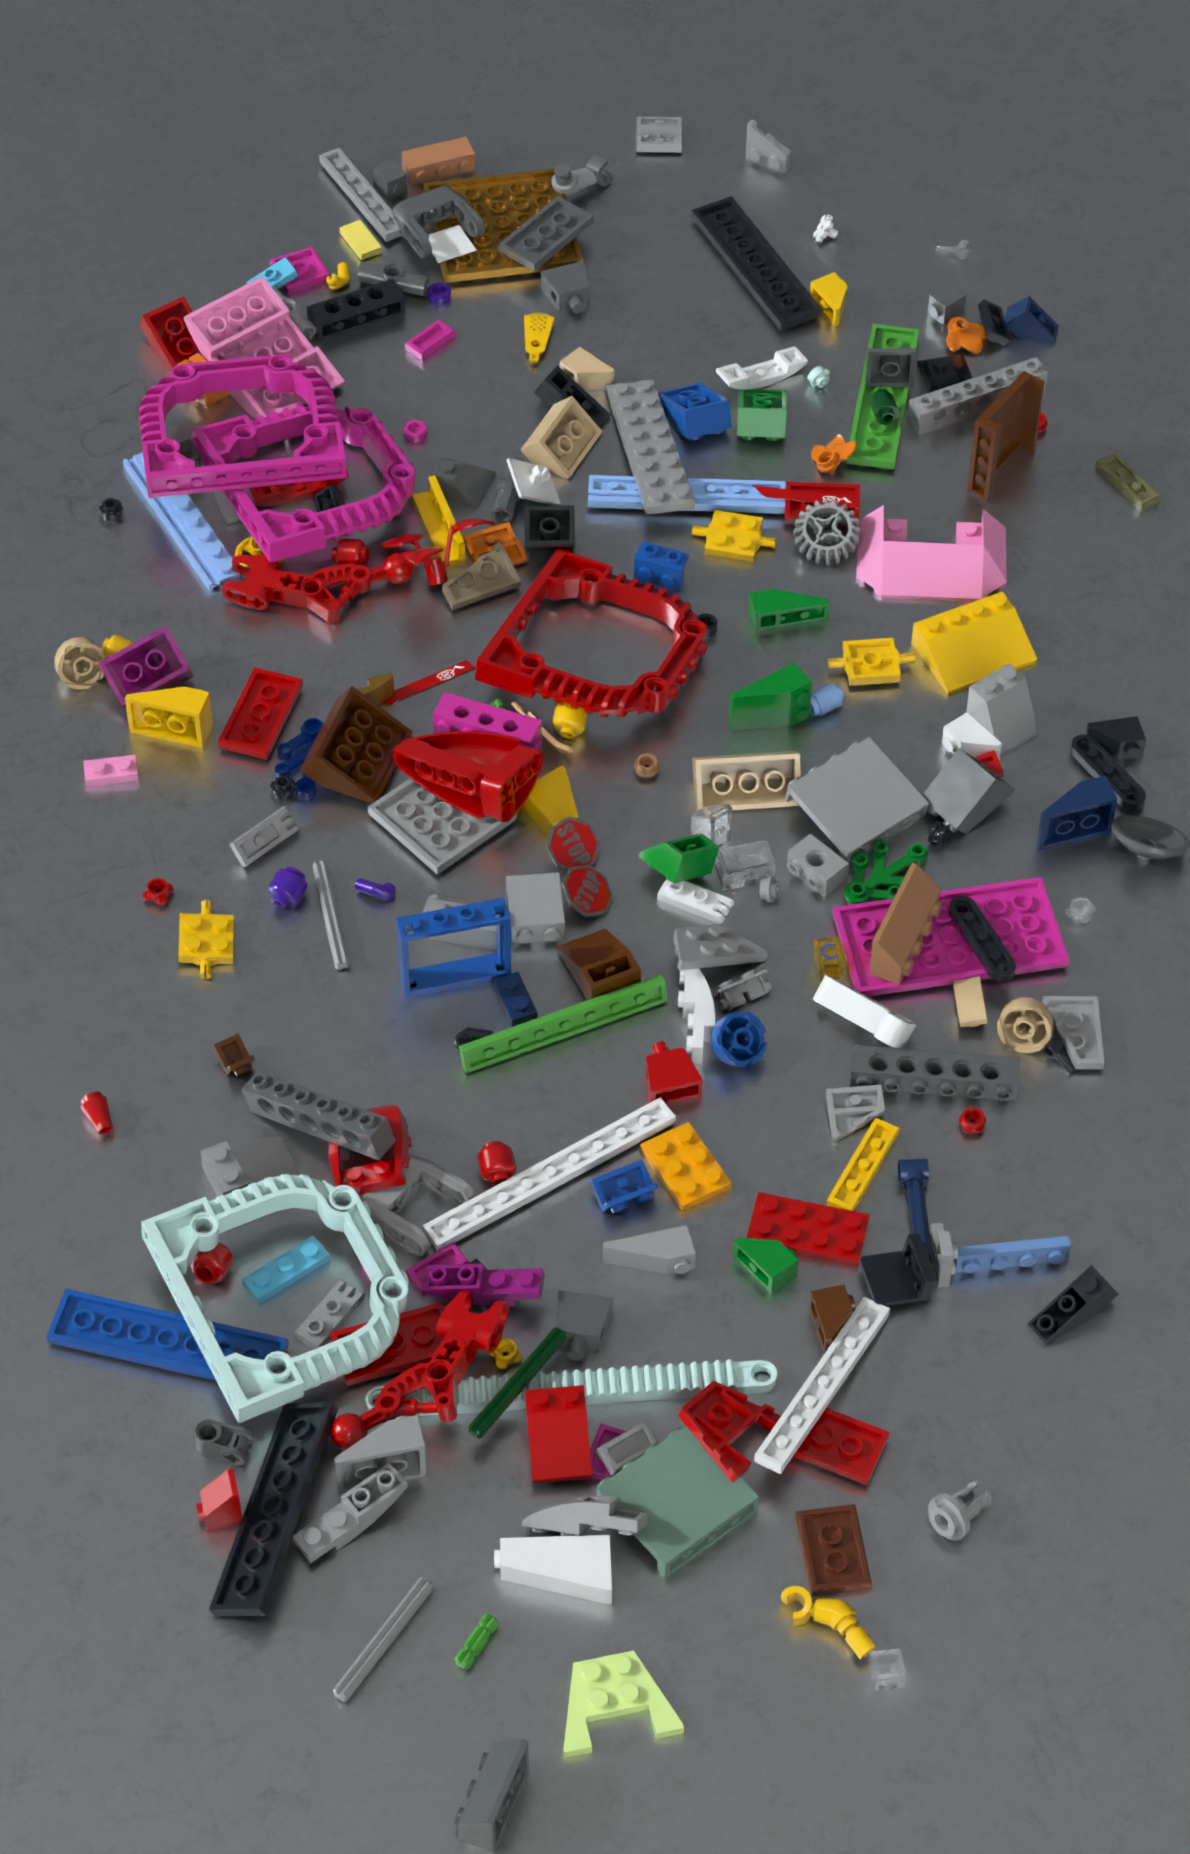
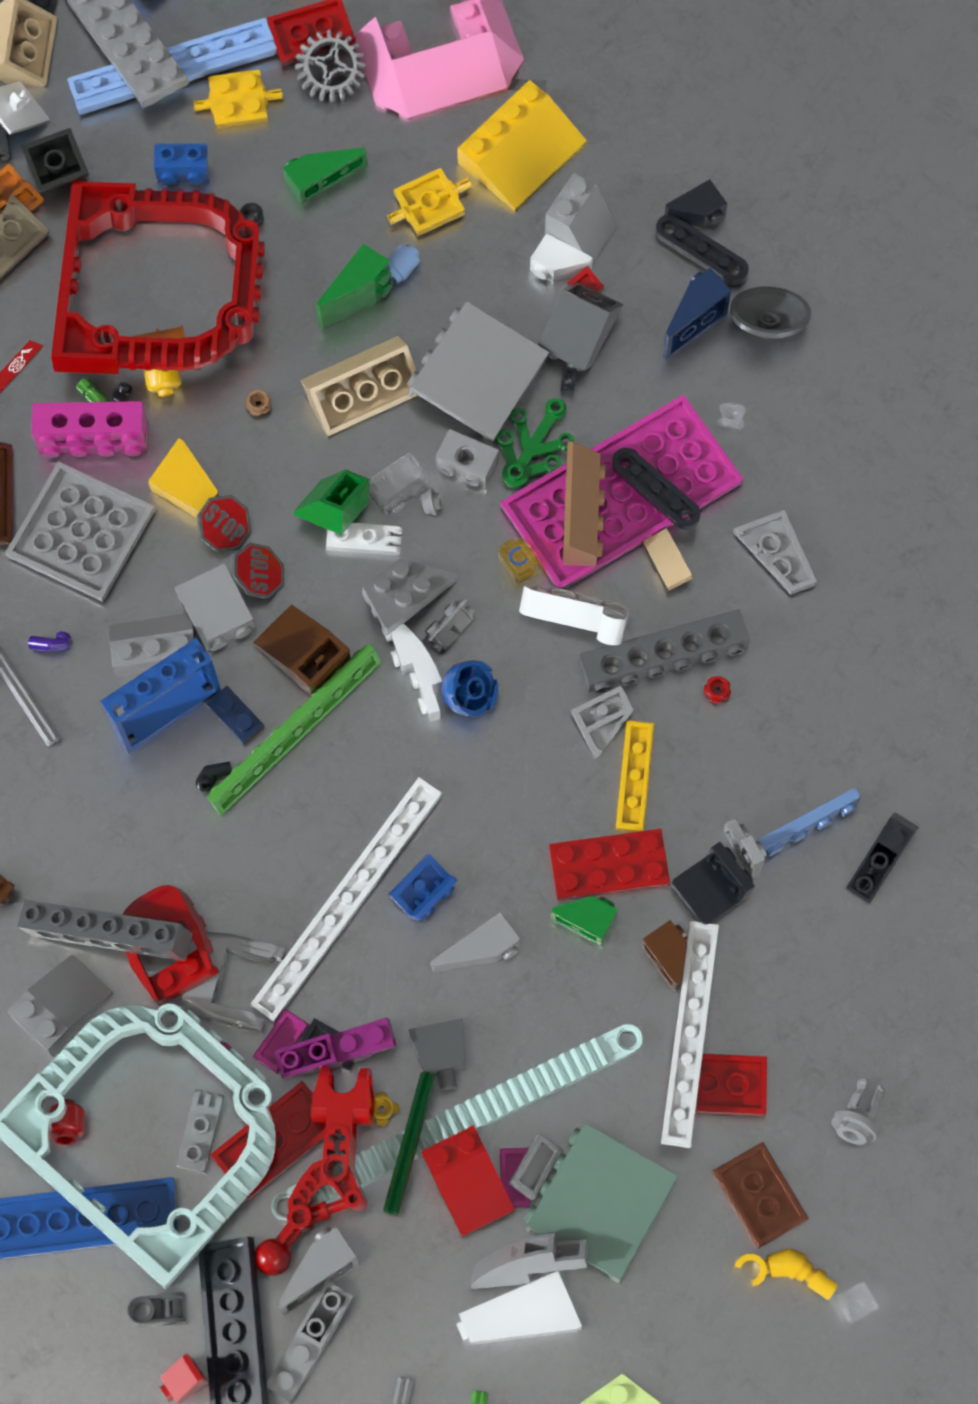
camera: 20 degrees left, 20 degrees up
medium azure plate [242,1235,330,1305] -> none
red panel [393,731,544,823] -> none
red head [477,1141,517,1185] -> none
light nougat piece [511,701,573,754] -> none
light orange plate [640,1122,731,1212] -> none
red torso [645,1041,703,1105] -> none
red wing [678,1380,781,1483] -> none
clear slope [691,804,732,847] -> none
red sticker [752,485,859,508] -> none
dark blue axle [898,1158,932,1258] -> none
tan cylinder [997,997,1053,1053] -> none
black hand [1045,1037,1075,1074] -> none

